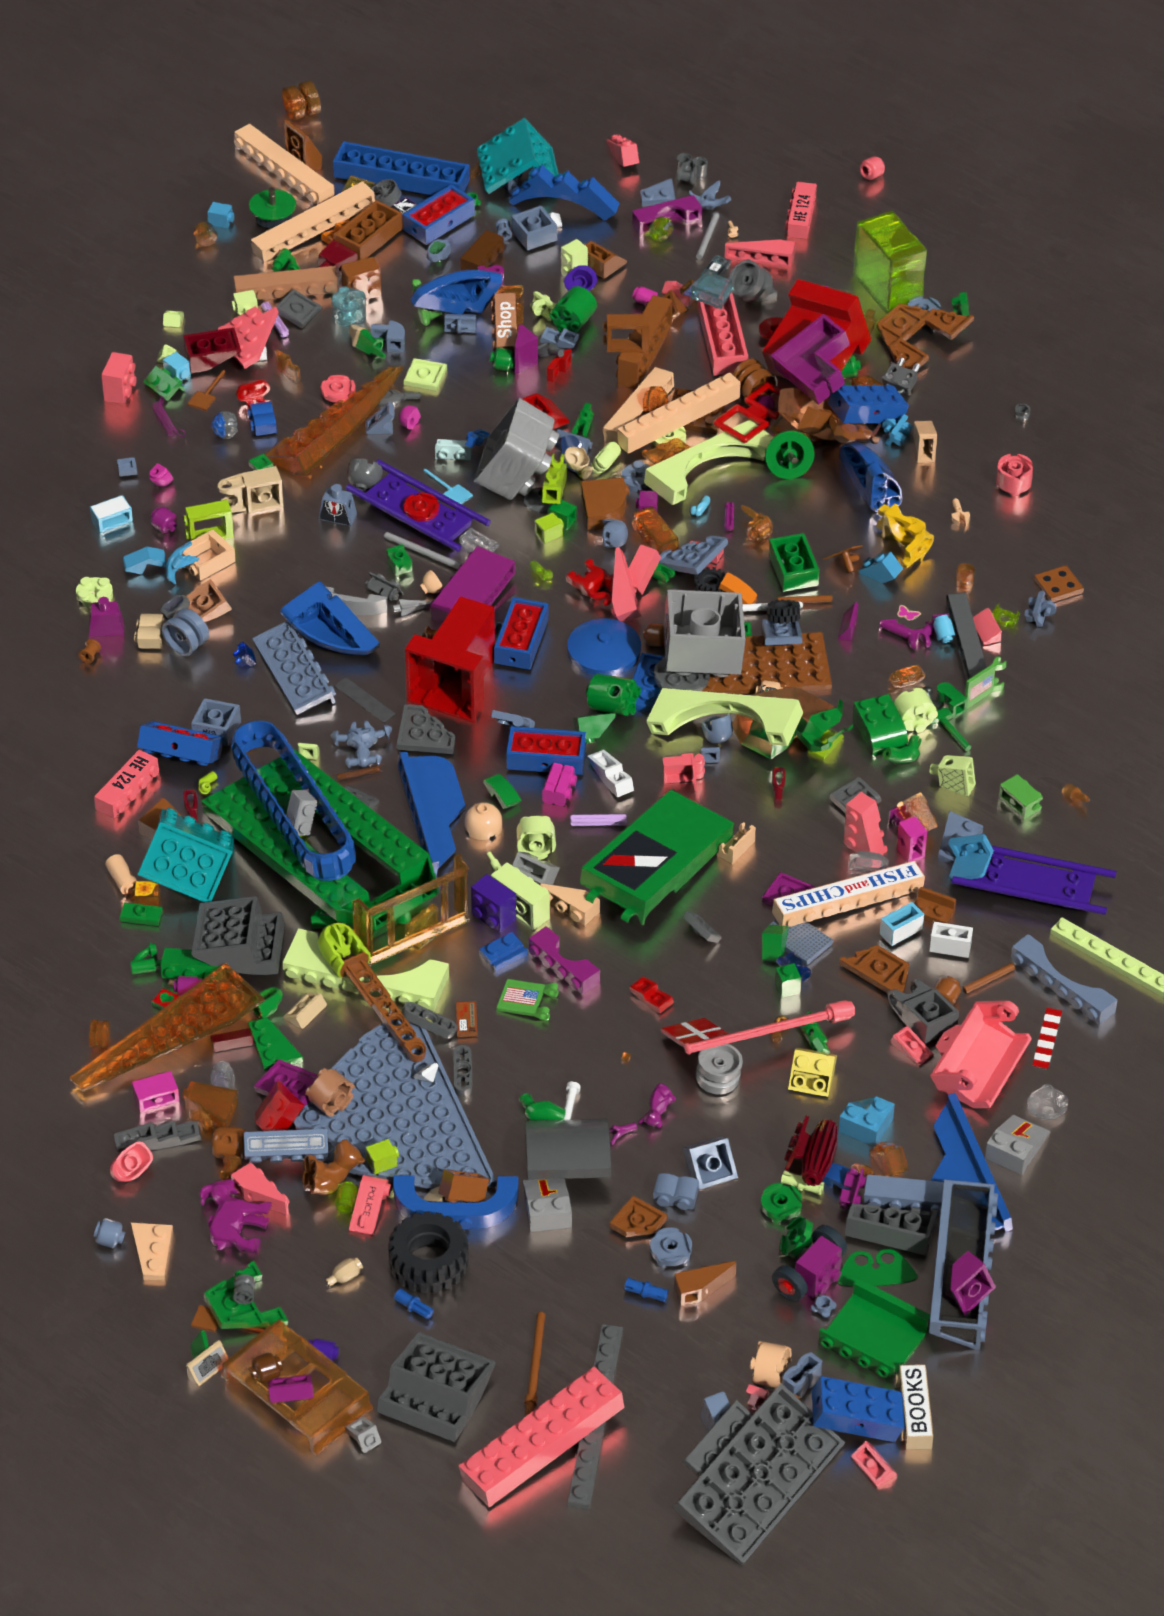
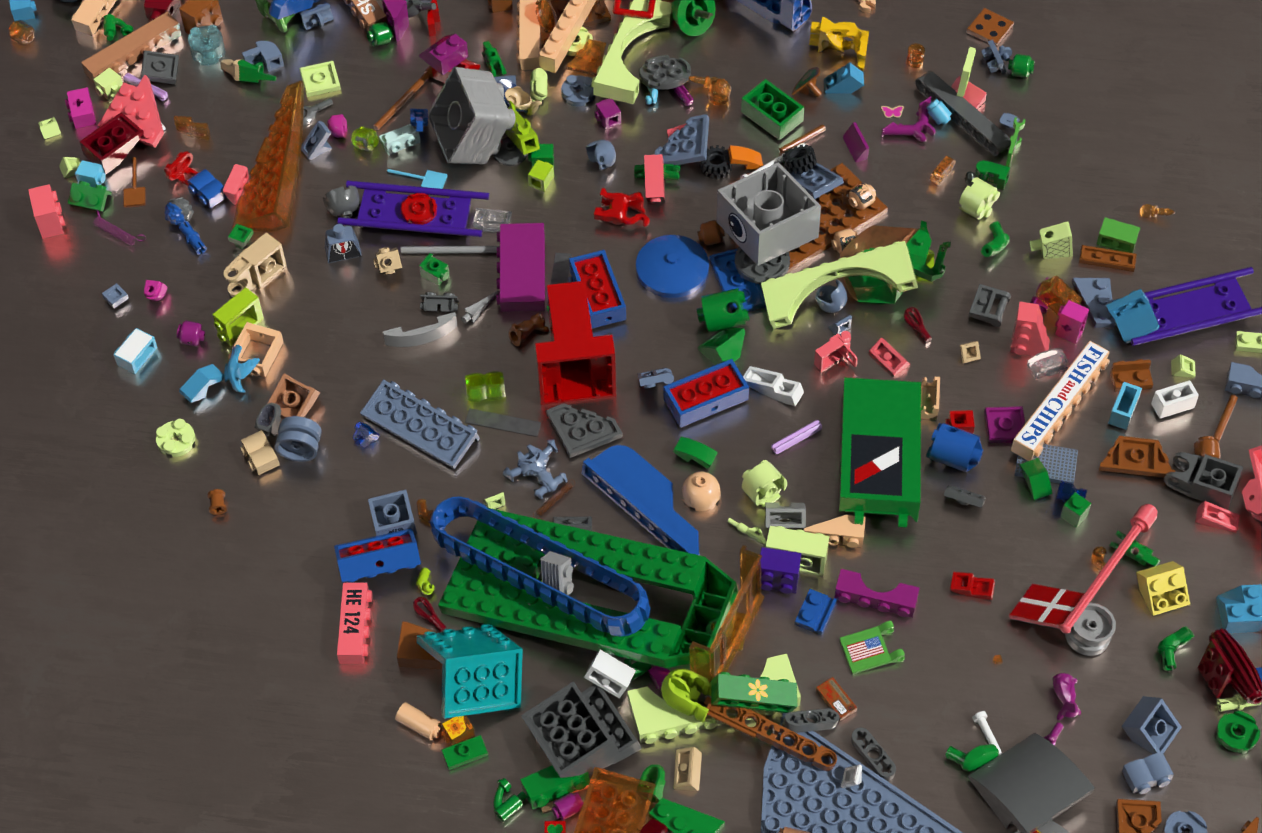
camera: 30 degrees left, 10 degrees up
magenta torso [89,597,124,637] -> none
blue panel [280,582,380,655] -> none
coral plate [321,375,356,403] -> none
light nougat brick [420,570,444,594] -> none
clear neon green arm [530,560,553,581] -> none
dark pink brick [542,763,577,806] -> none
dark orange brick [581,478,629,531] -> none
coral slope [611,547,642,623] -> none
clear orange brick [632,506,679,555] -> none
green brick [853,694,908,757] -> none
green piece [930,708,972,751] -> none
clear neon green piece [992,604,1020,629] -> none
none -> dark pink brick [65,87,96,129]
none -> blue pin [178,221,207,255]
none -> coral slope [223,164,249,205]
none -> clear neon green head [351,127,379,151]
none -> dark orange bar [373,66,433,131]
none -> tan brick [373,247,402,275]
none -> magenta slope [419,34,468,75]
none -> clear neon green brick [465,371,505,402]
none -> white brick [584,650,636,699]
none -> dark grey tile [639,55,691,89]
none -> brick [711,672,798,713]
none -> light nougat head [848,183,876,210]
none -> coral slope [869,337,910,376]
none -> blue cylinder [926,423,983,473]
none -> red brick [945,410,975,433]
none -> yellowish green tile [957,47,976,97]
none -> tan slope [960,341,981,363]
none -> sand blue piece [1000,113,1020,128]
none -> green head [1008,54,1035,78]
none -> dark orange tile [1079,245,1137,272]
none -> green arm [1157,626,1195,671]
none -> yellowish green slope [1171,354,1196,378]

